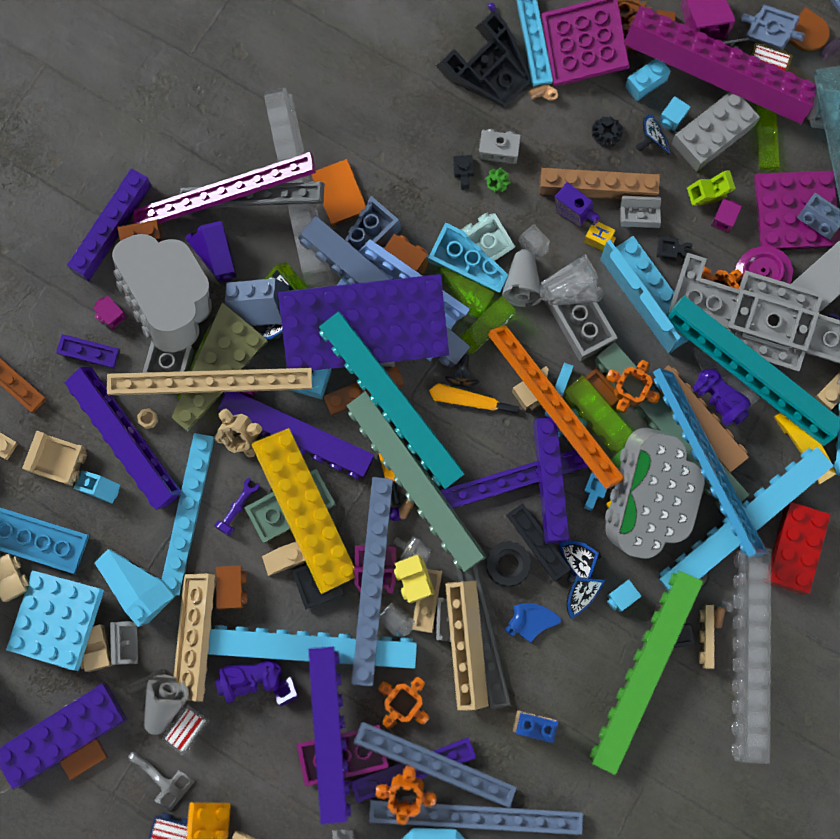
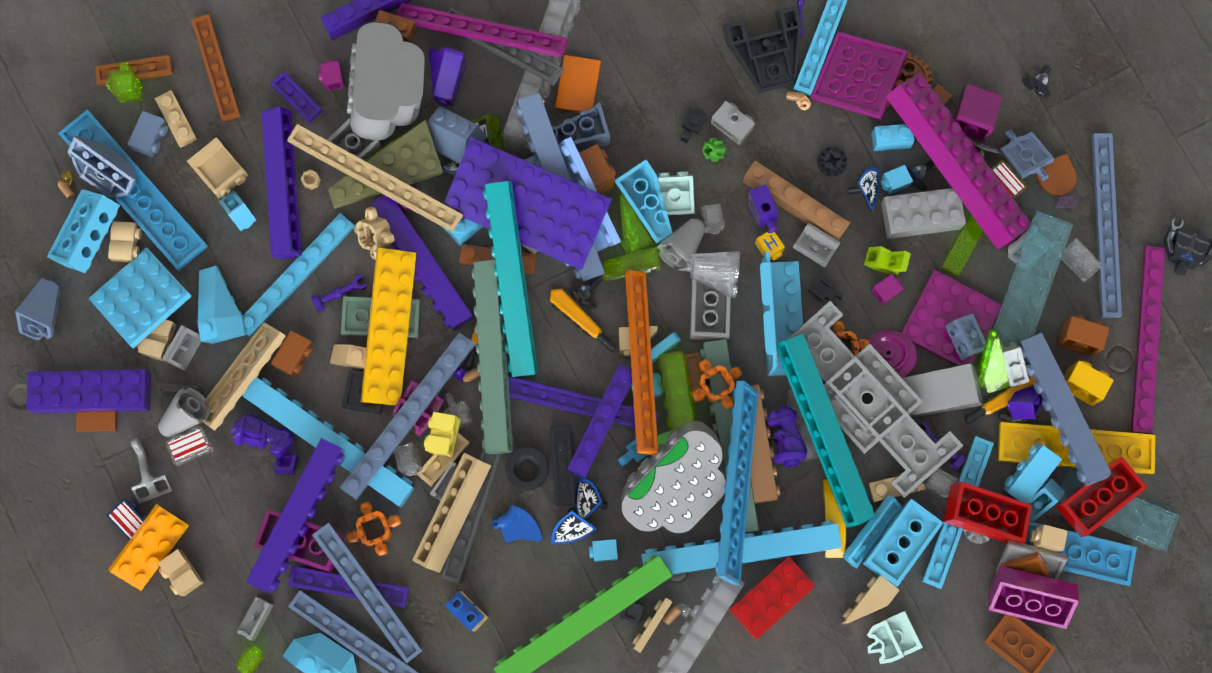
camera: 25 degrees right, 0 degrees up
orange piece [376,766,436,825] -> none
none -> black plant [906,160,935,190]

